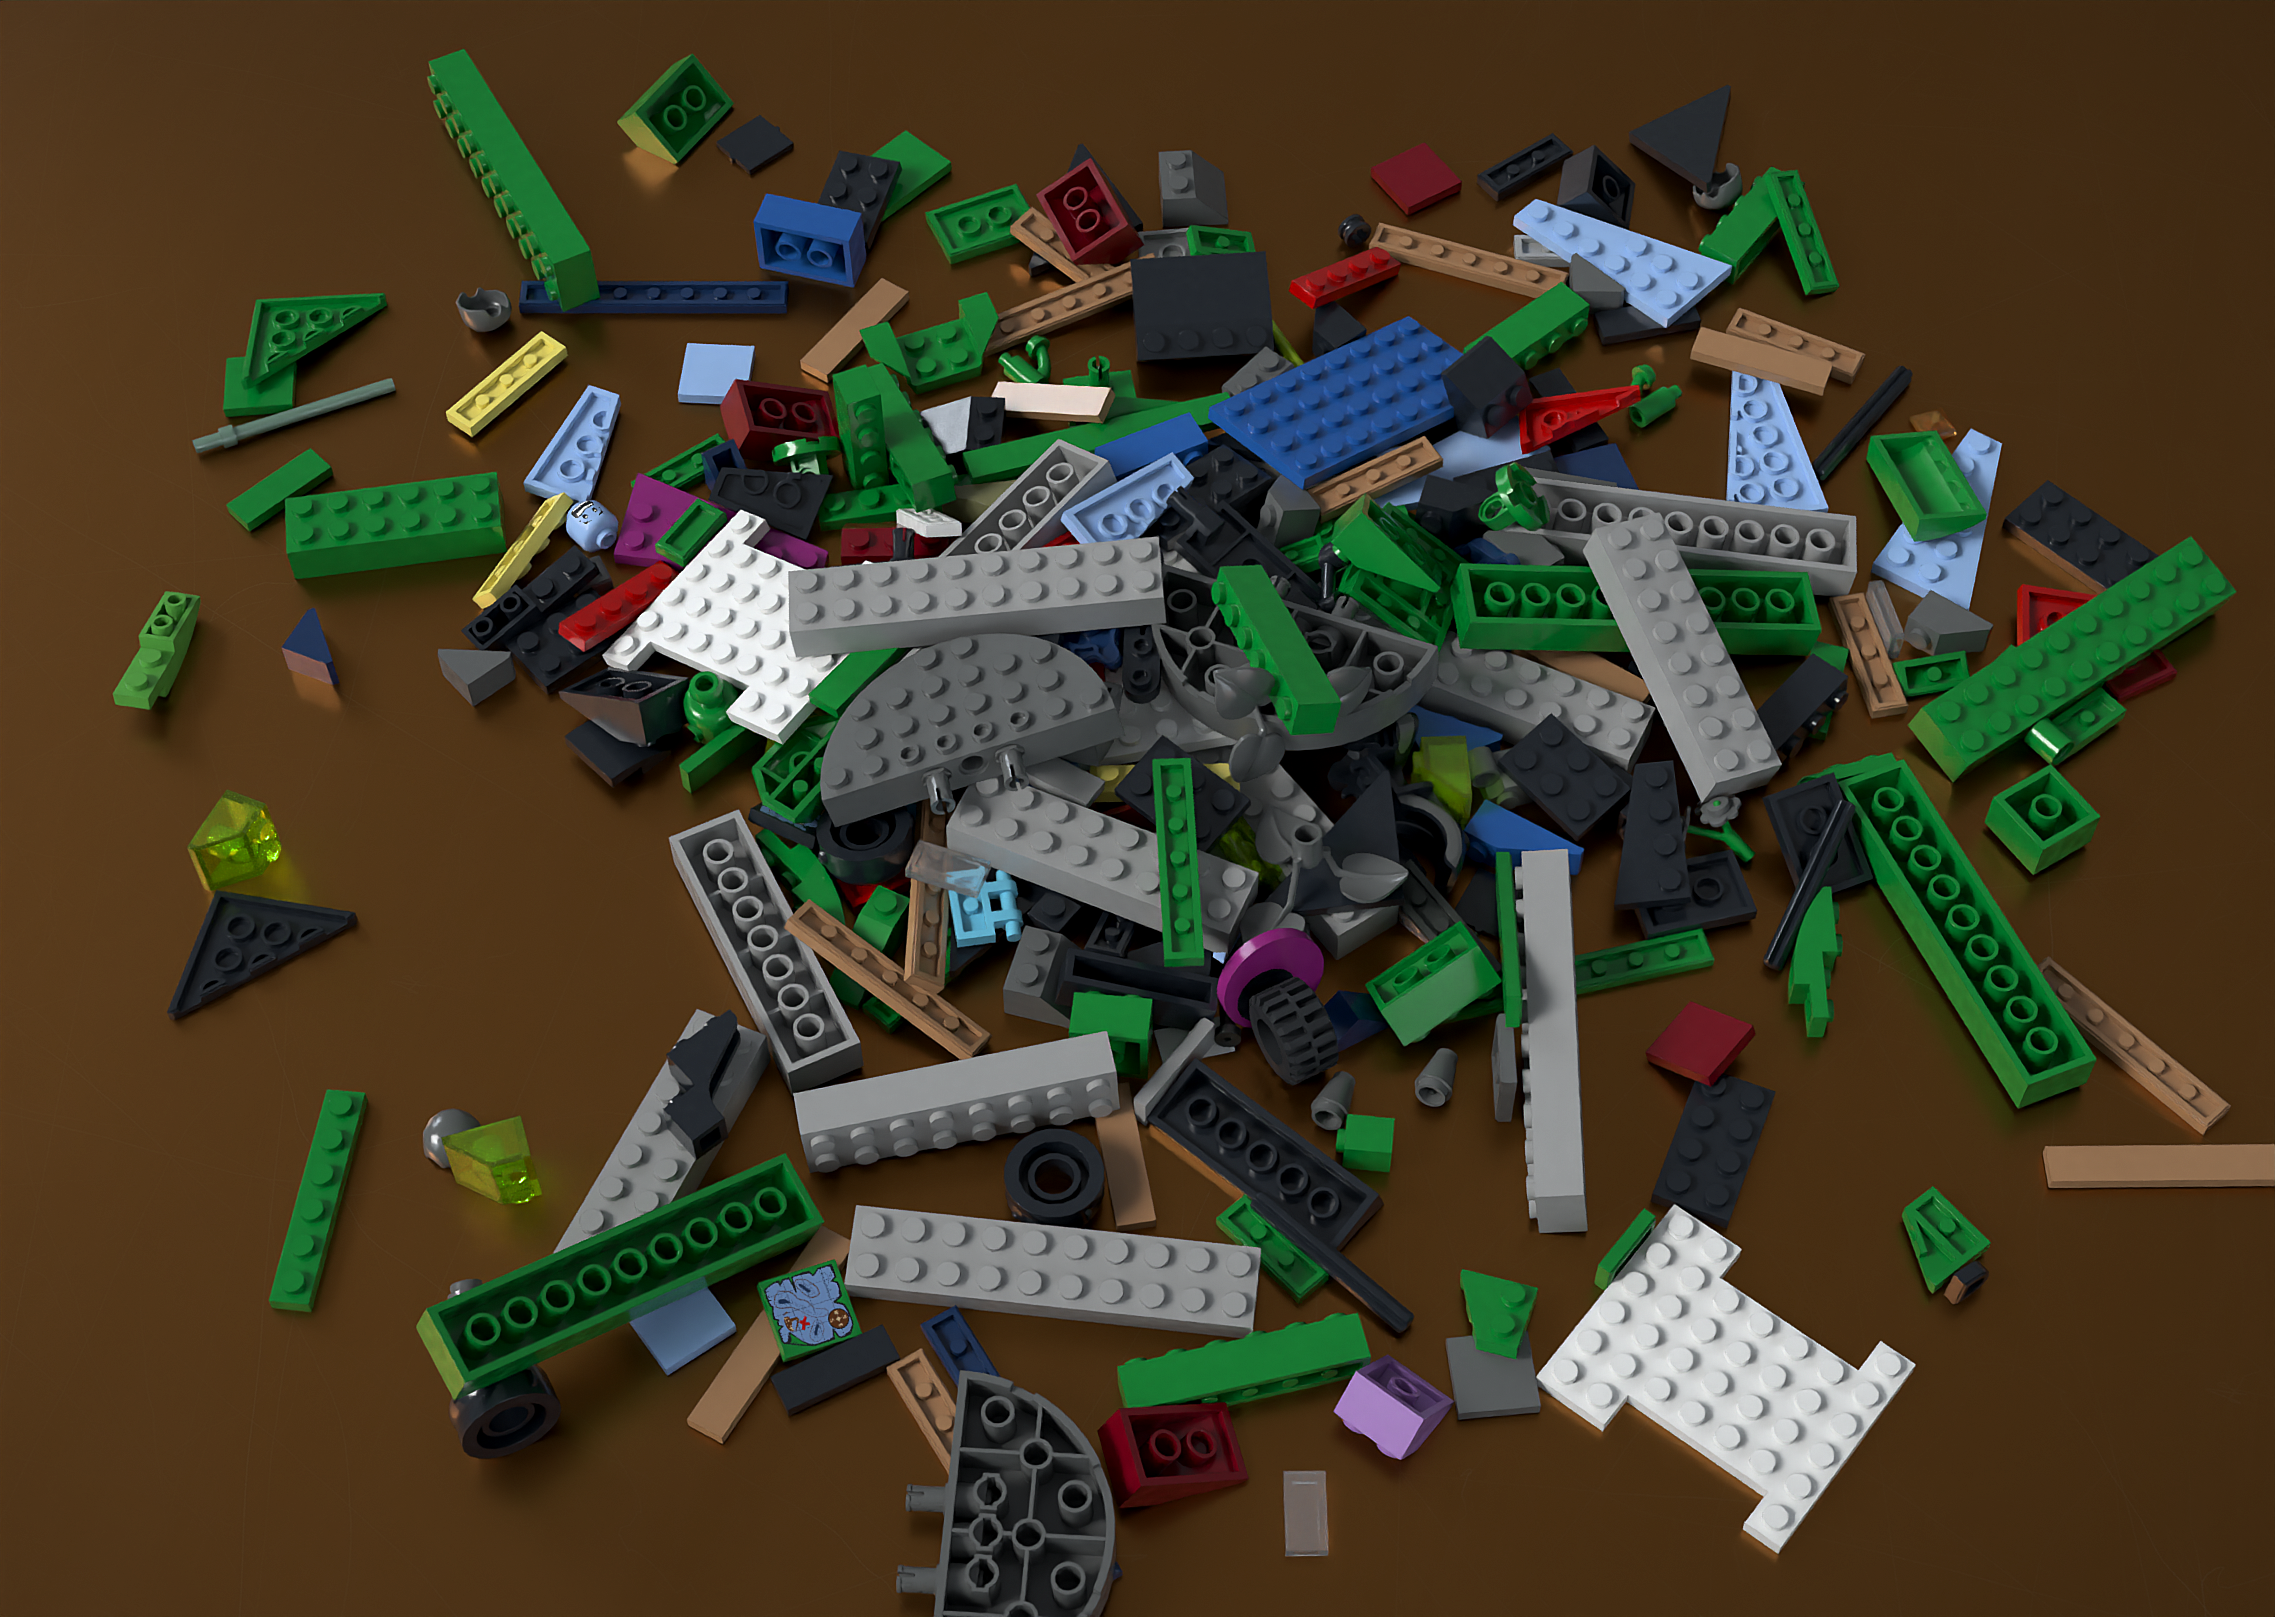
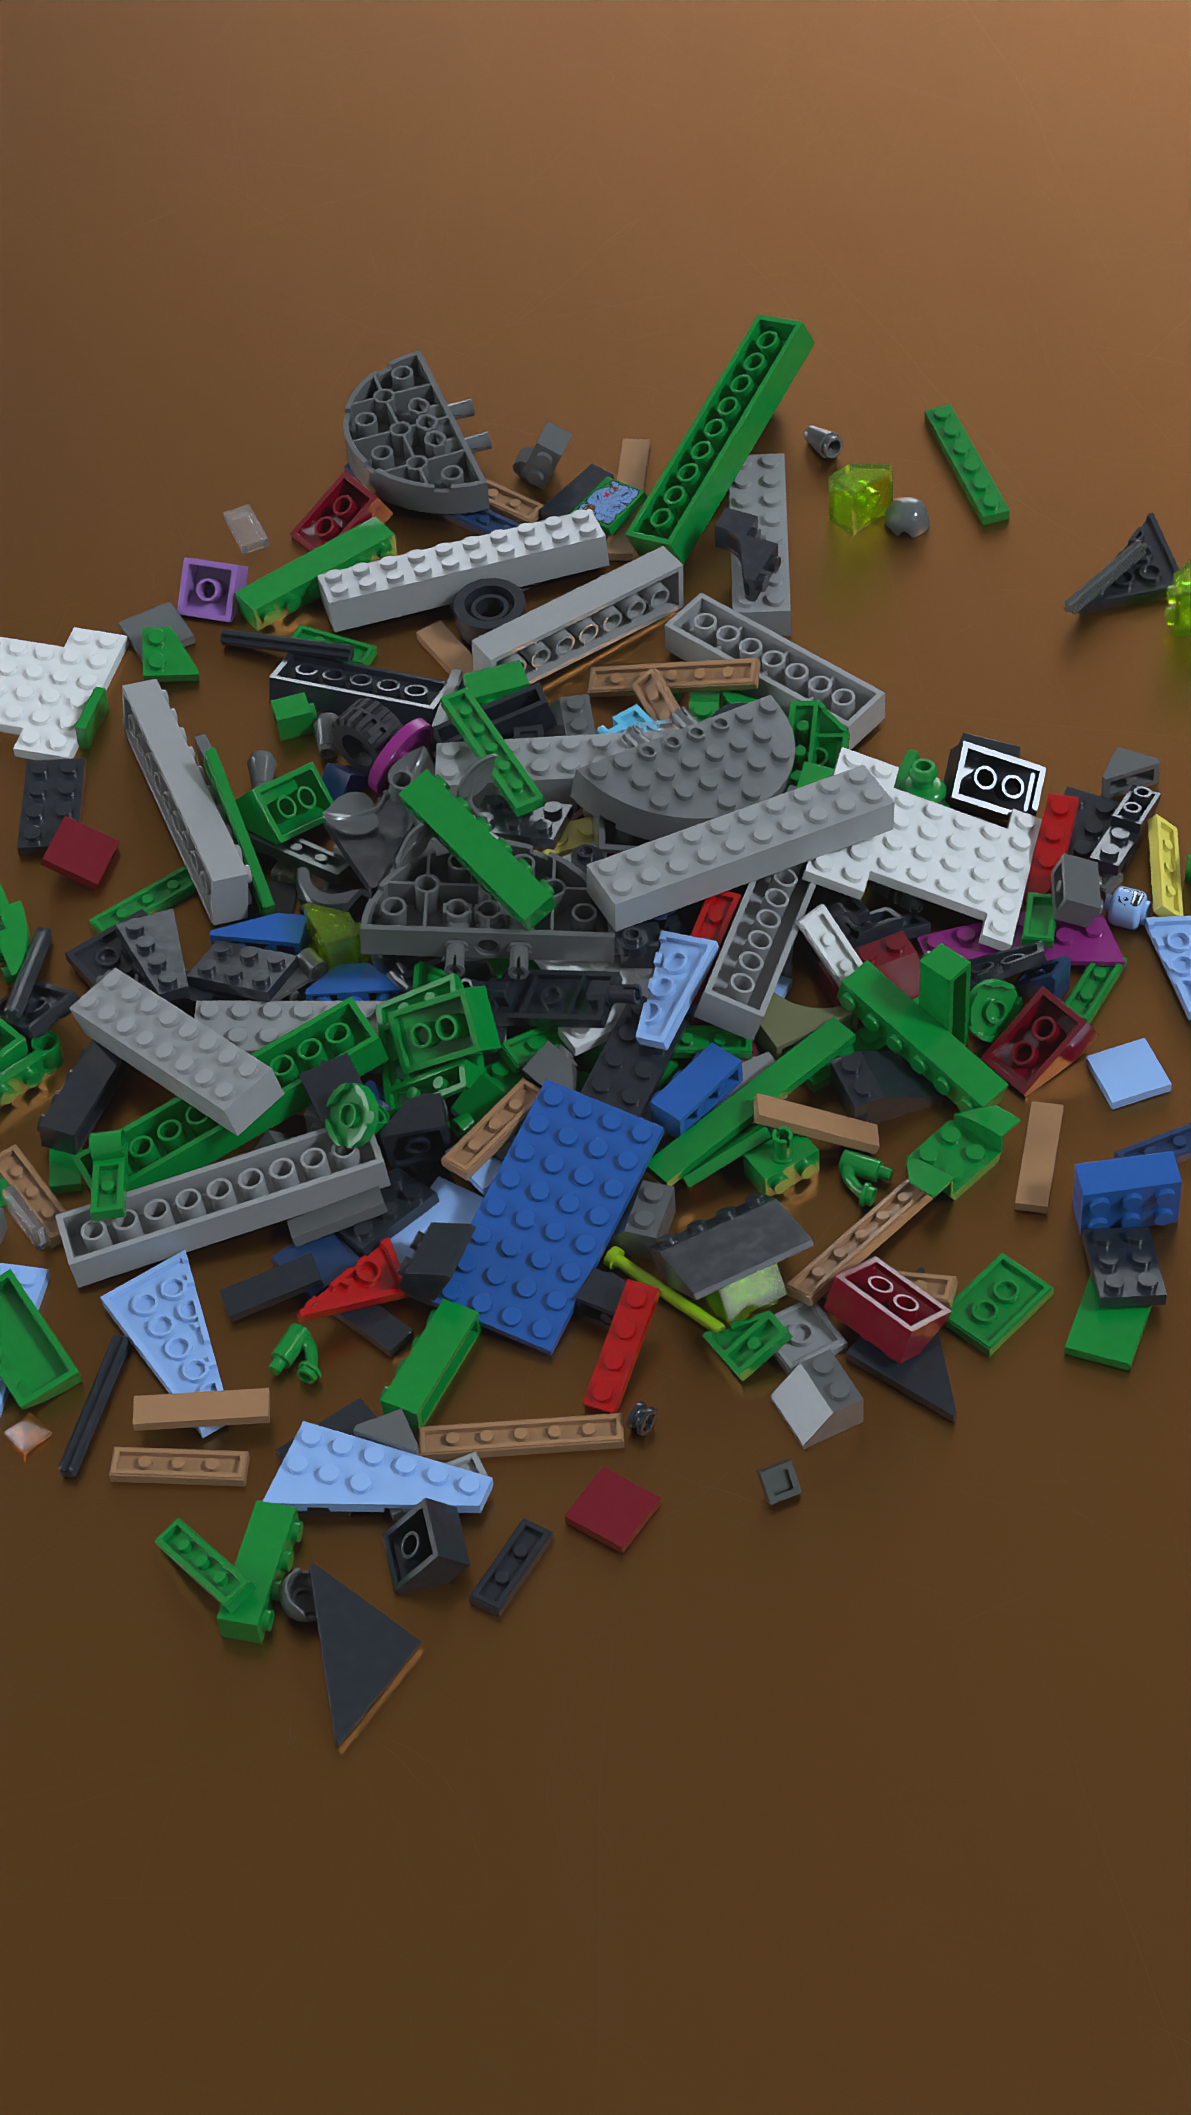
camera: 160 degrees right, 5 degrees down
none -> green plate [89,1129,129,1221]
none -> black tile [219,1253,324,1322]
none -> black piece [299,1053,363,1125]
none -> dark grey hinge [512,421,572,490]
none -> pearl dark grey plate [756,1458,802,1505]
none -> dark grey brick [1051,853,1103,928]
none -> dark grey axle [1063,540,1148,615]

